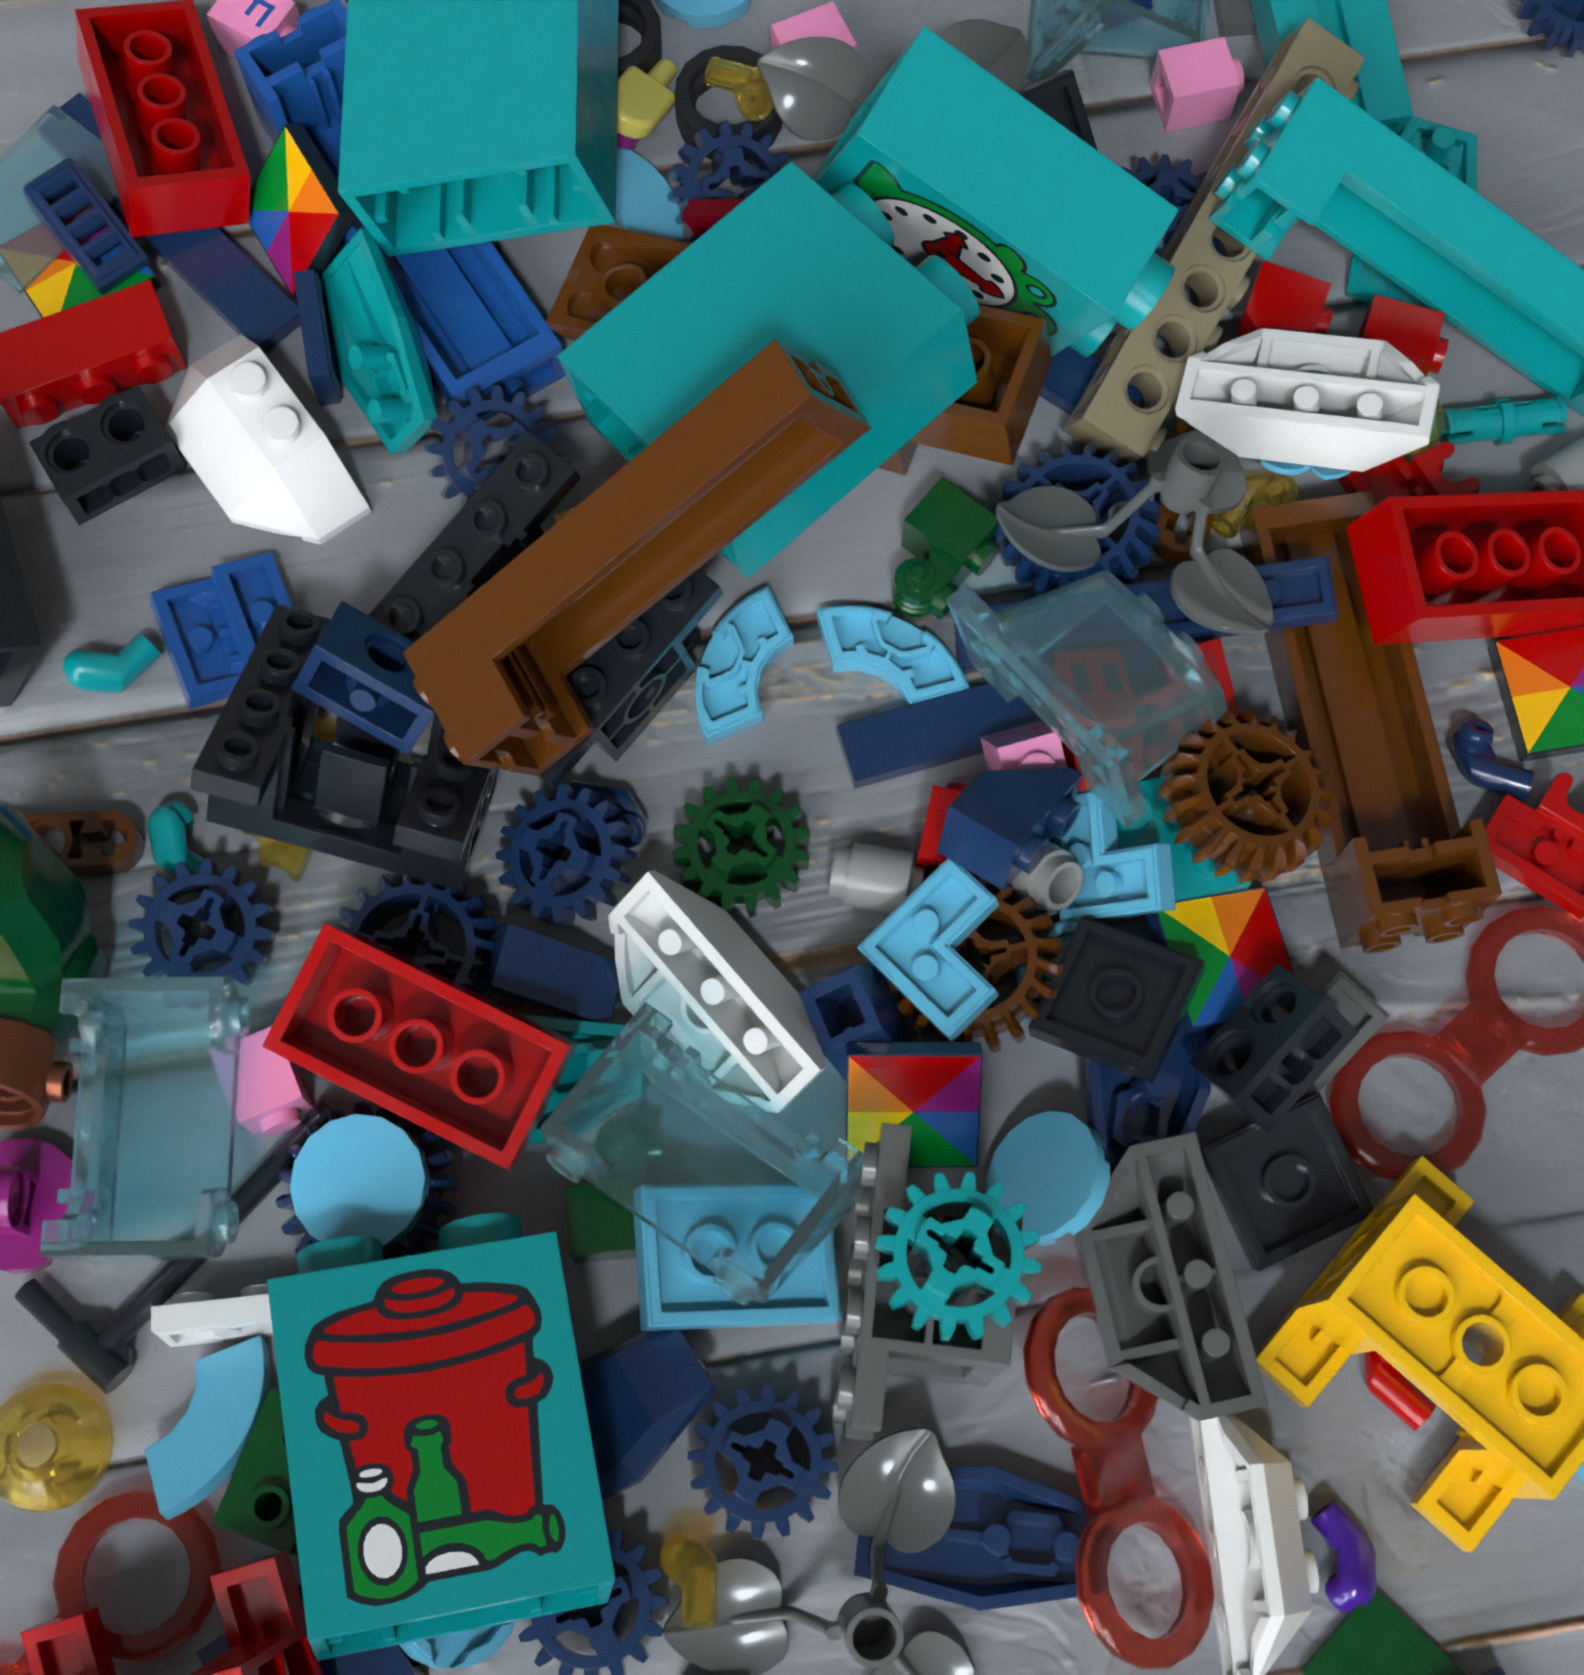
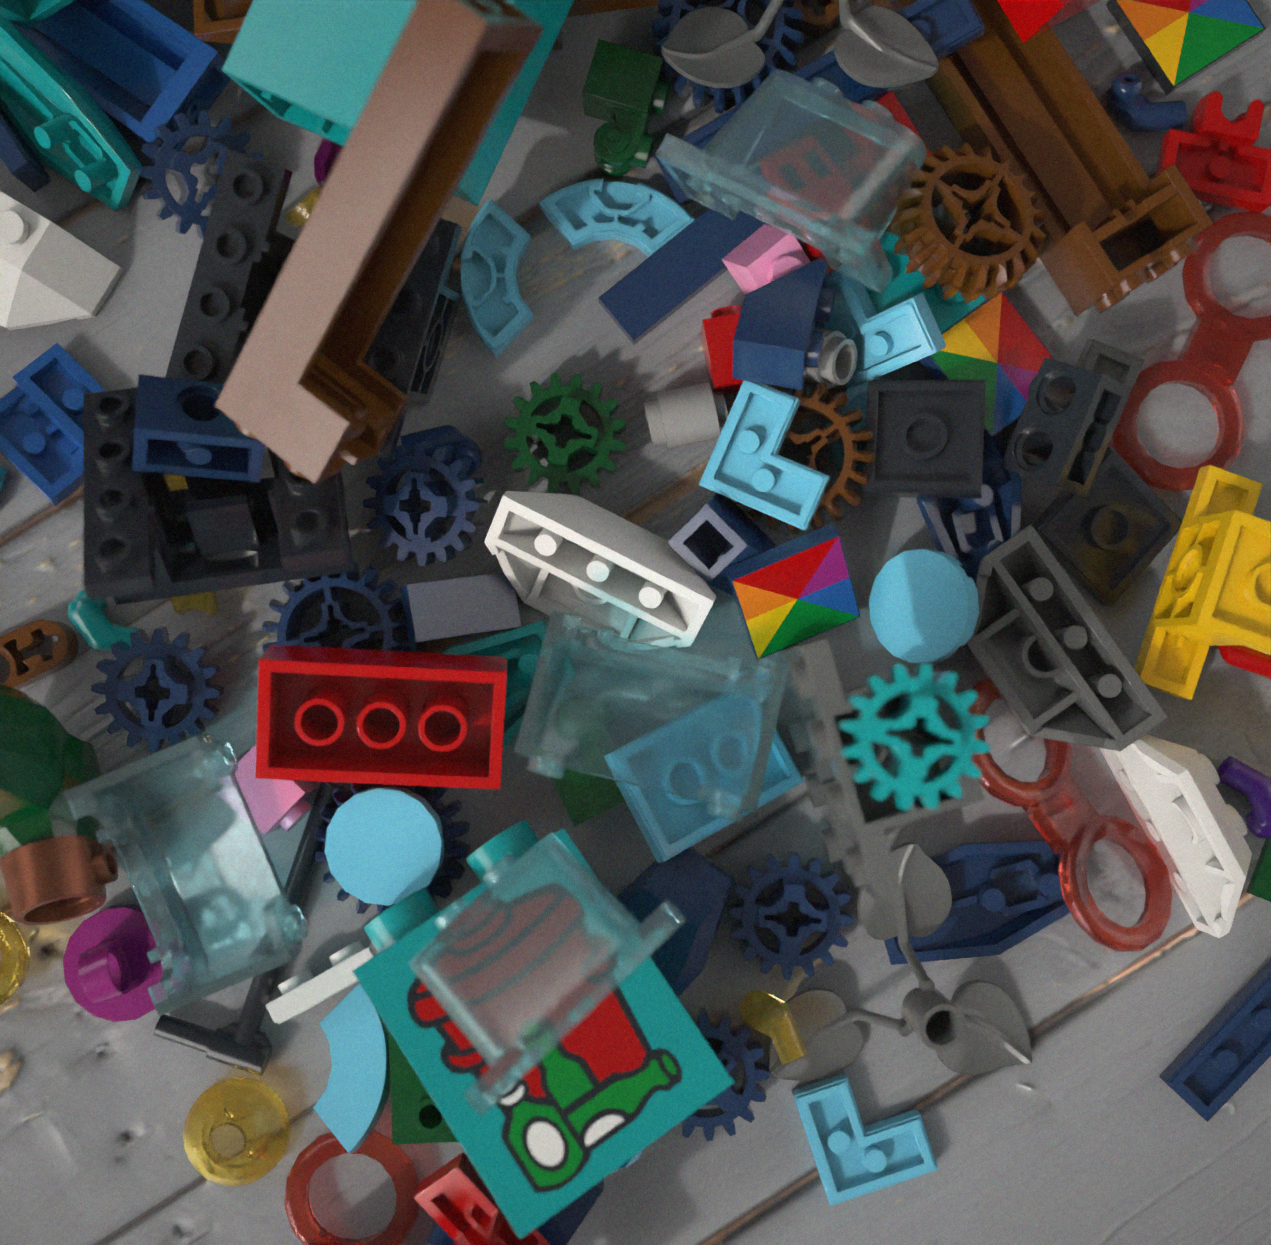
camera: 20 degrees left, 15 degrees up
none -> clear light blue windscreen [408,832,686,1116]

